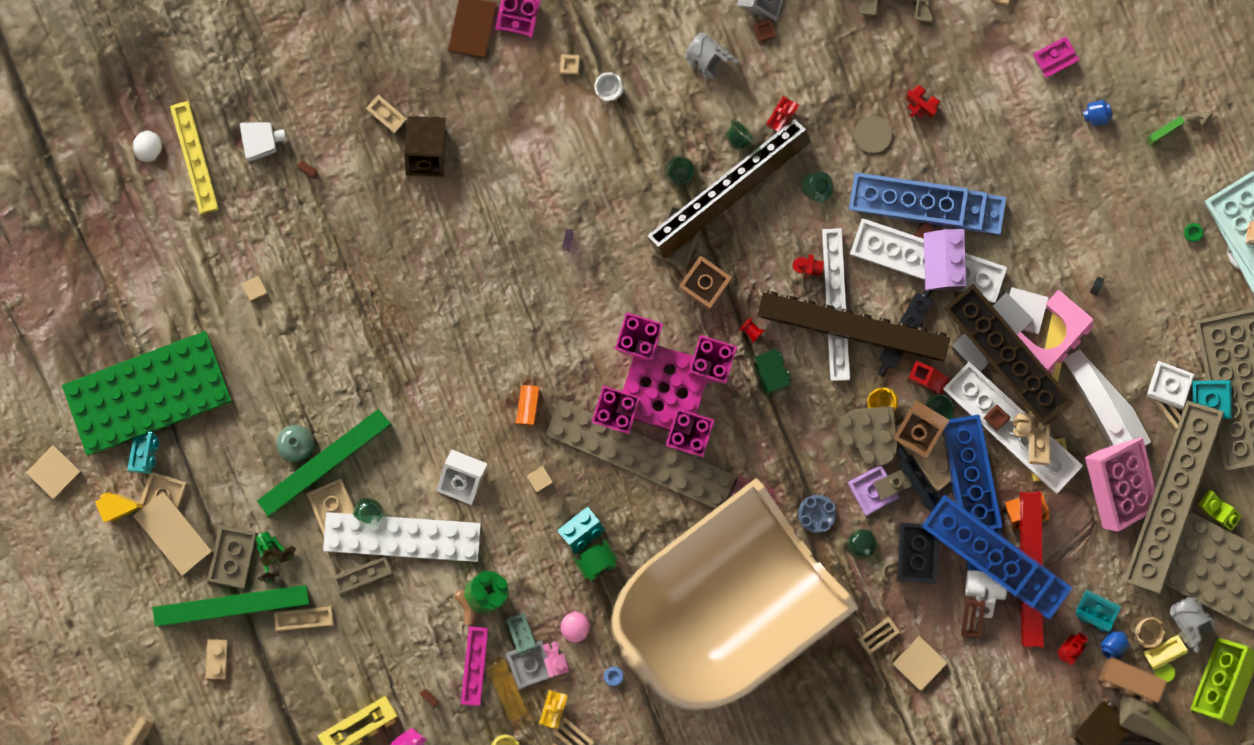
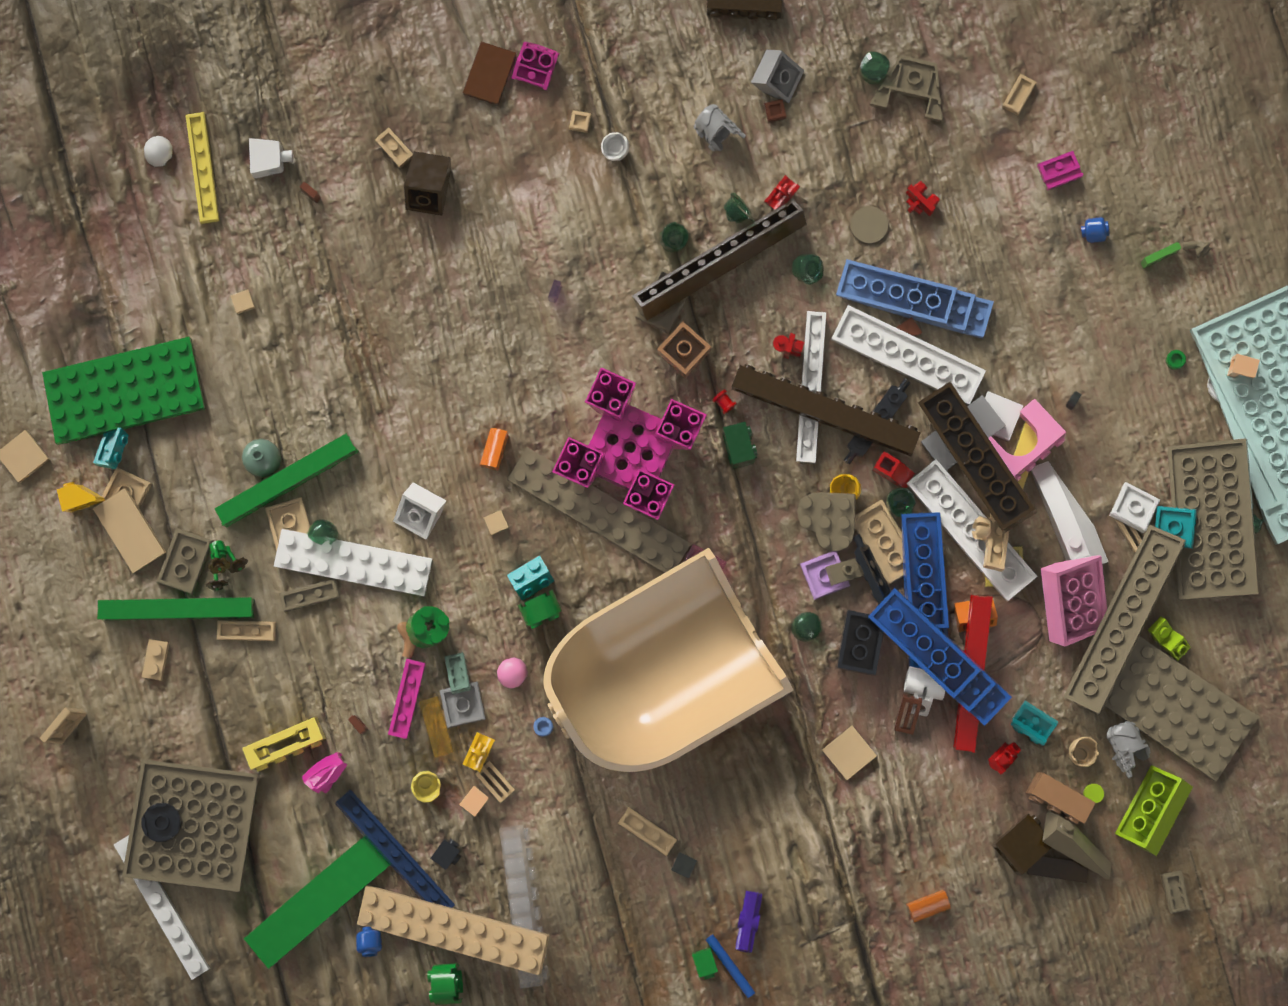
camera: 15 degrees right, 0 degrees up
bright pink plate [543,641,569,678] -> none
sand blue dish [798,495,836,533] -> none
tan tile [857,617,900,655] -> none
medium nougat brick [893,400,950,458] -> none
lavender slope [924,229,966,290] -> none
copper tile [983,404,1011,432] -> none
blue head [1101,631,1130,660] -> none
light yellow tile [1144,635,1188,670] -> none

